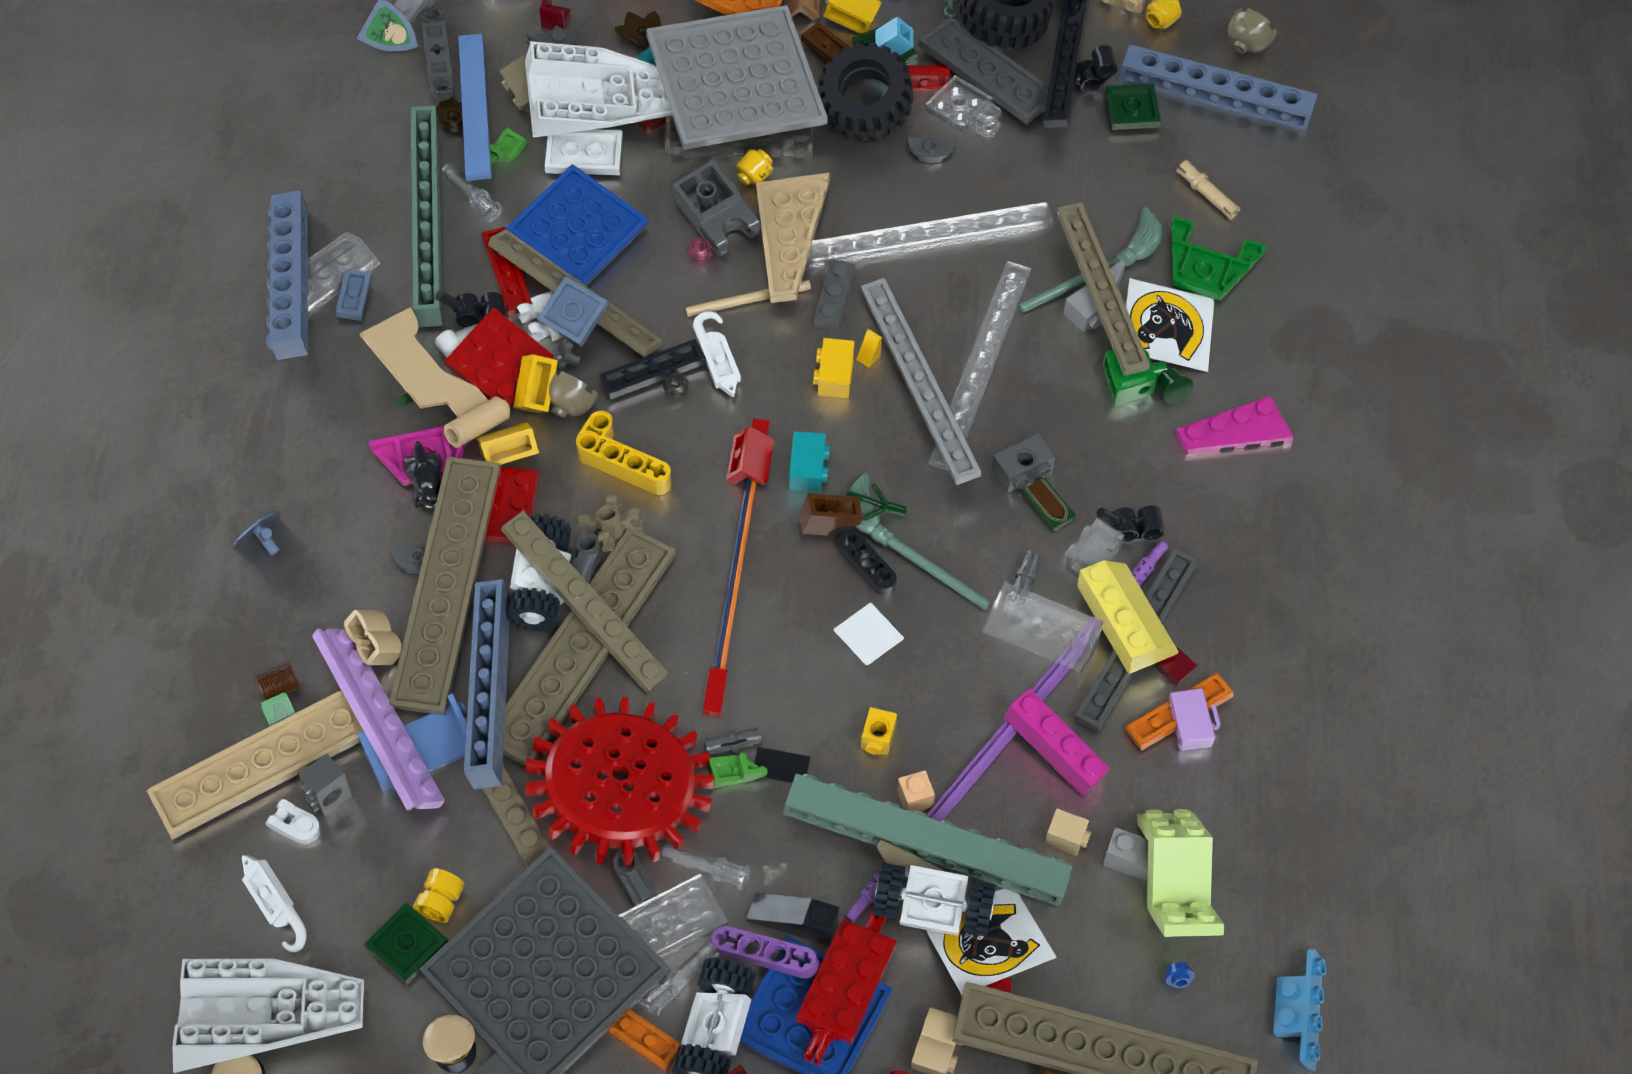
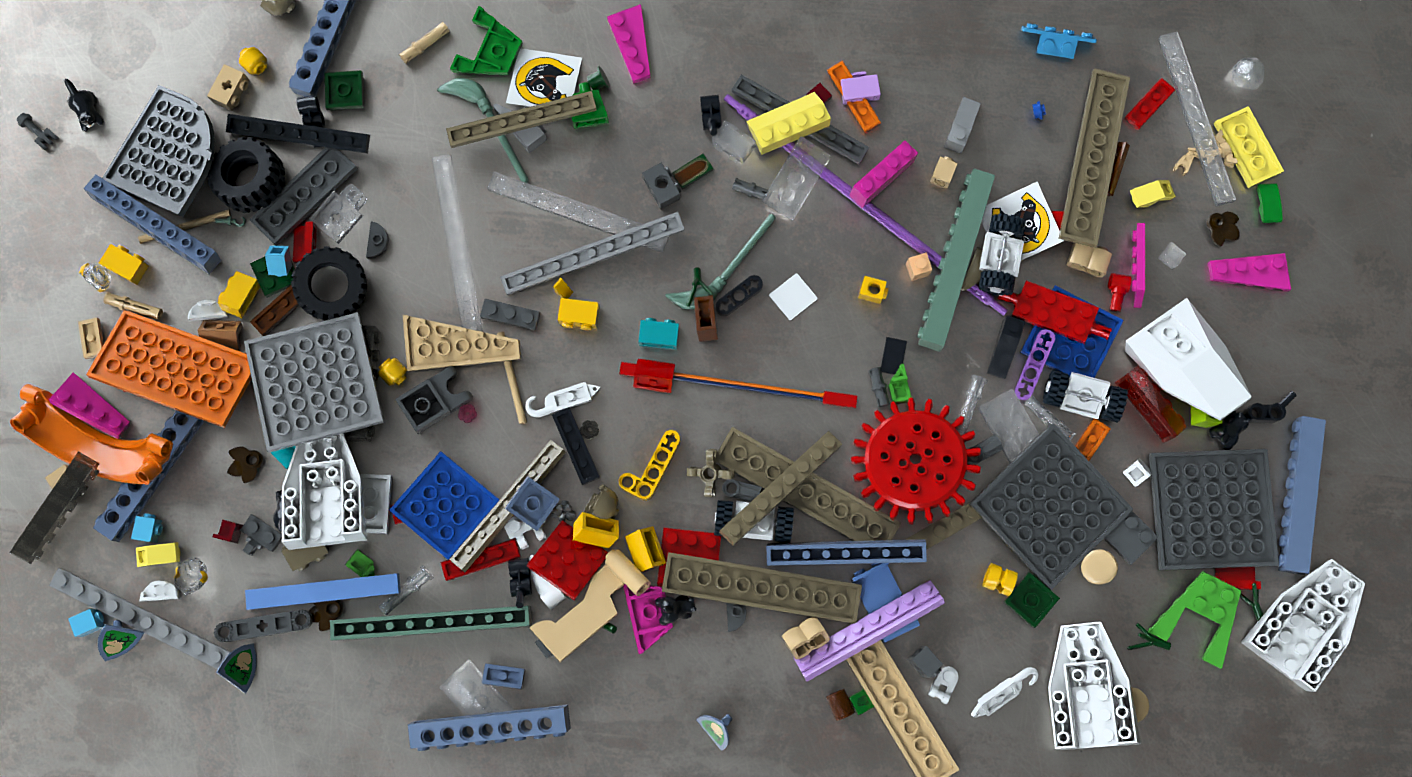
camera: 85 degrees left, 20 degrees up
yellowish green bracket [1137,809,1224,937] -> none

